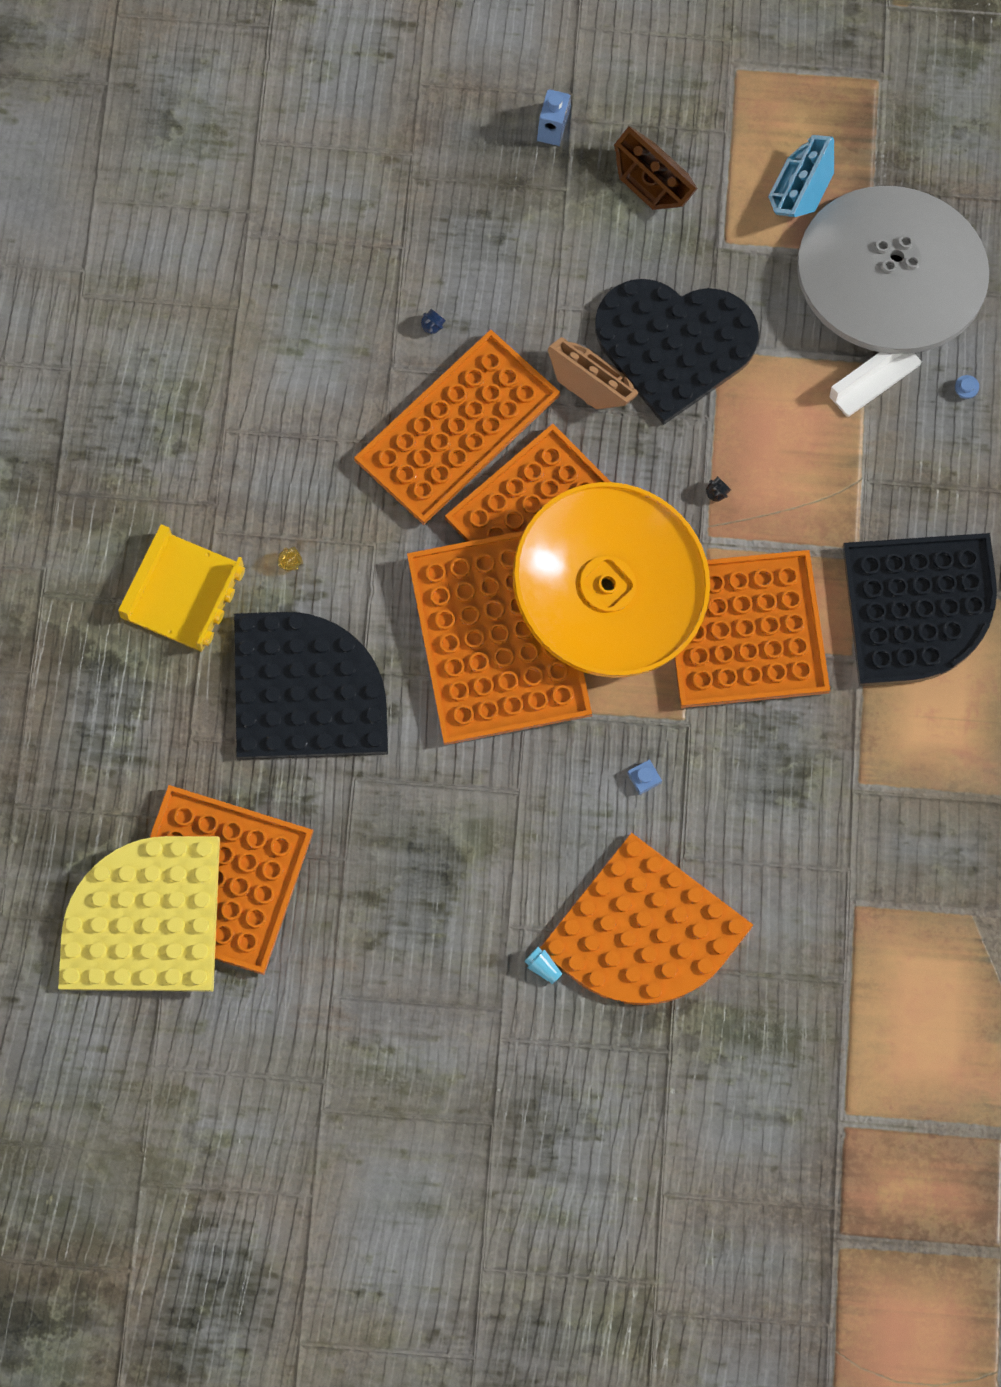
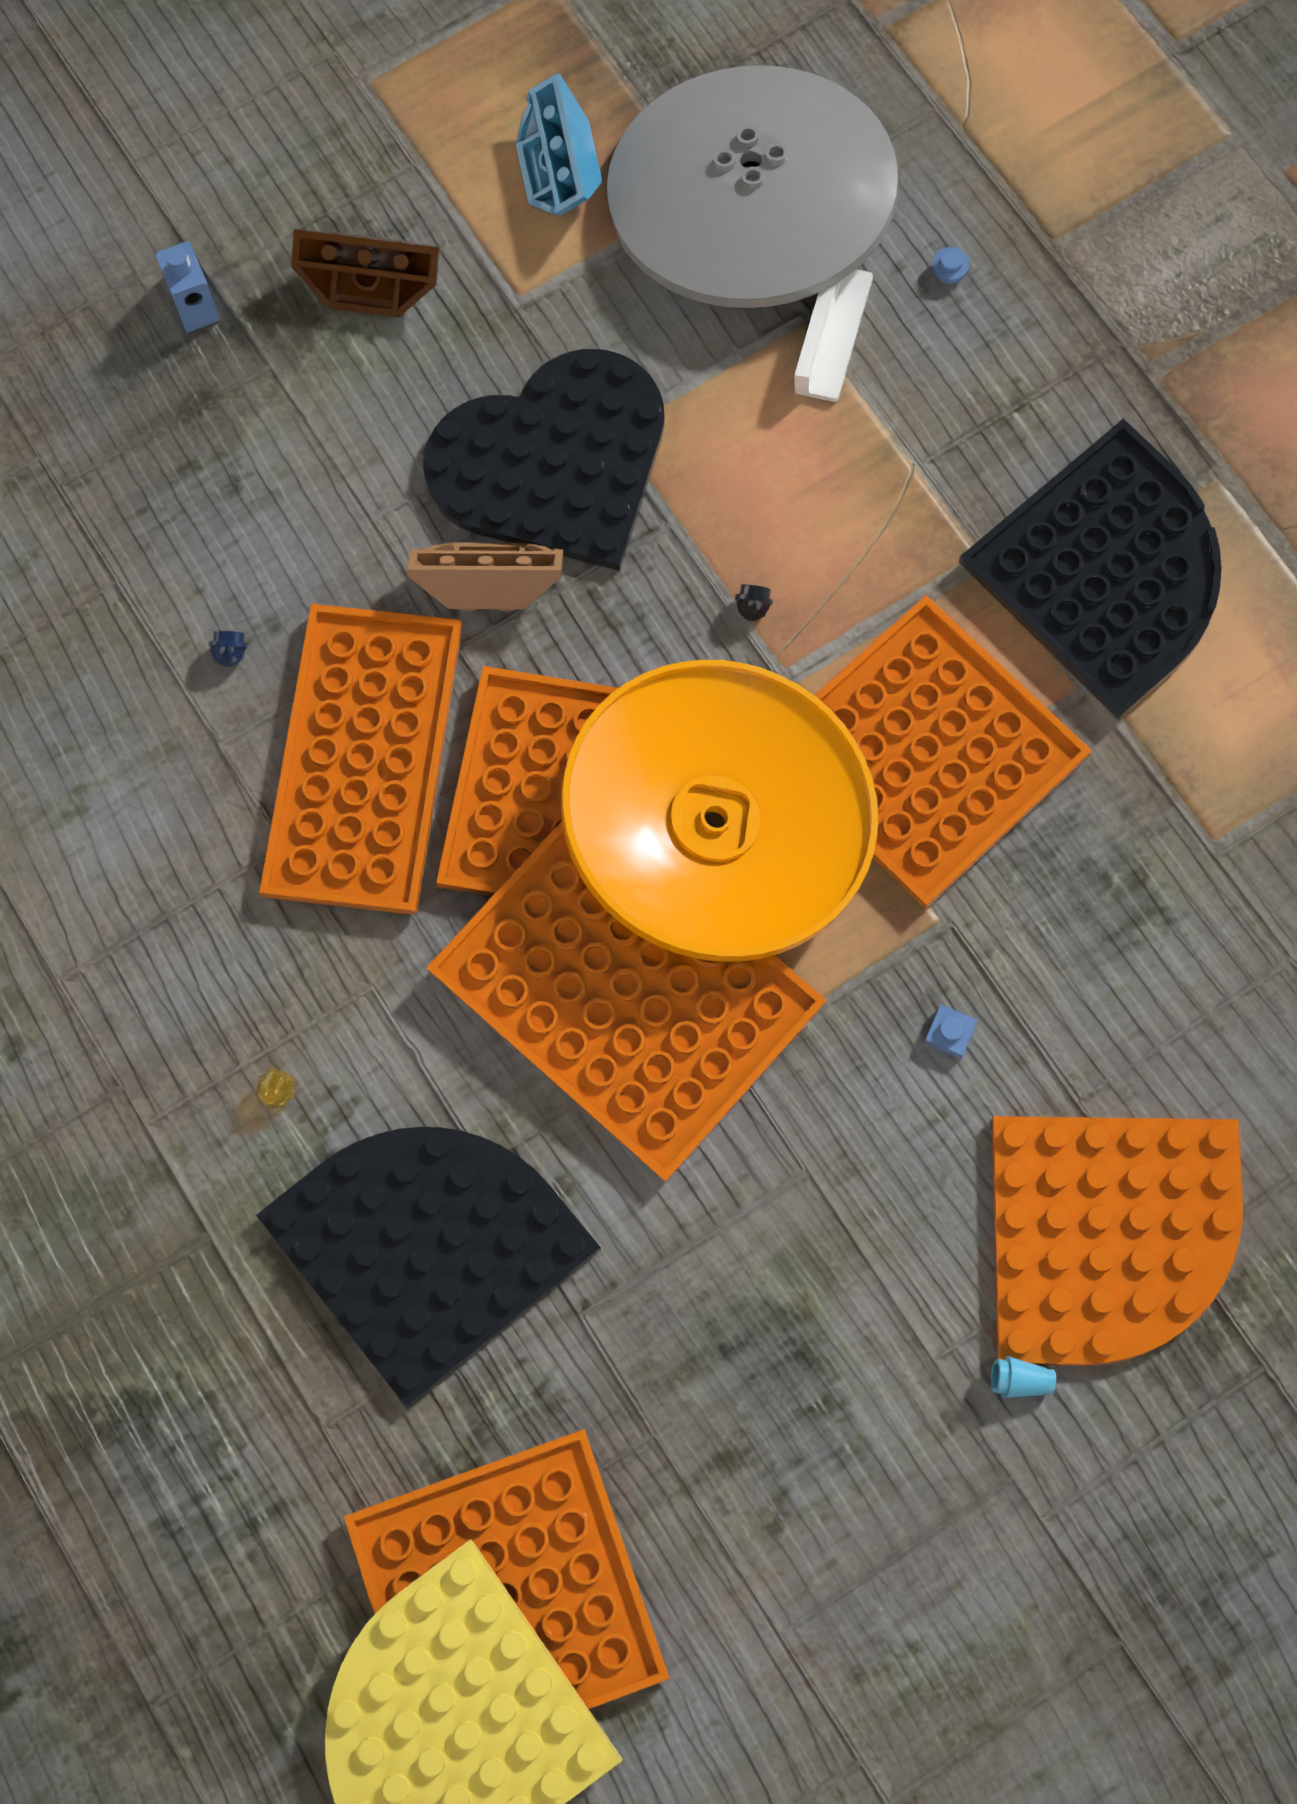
camera: 30 degrees left, 0 degrees up
yellow panel [118,524,245,652] -> none

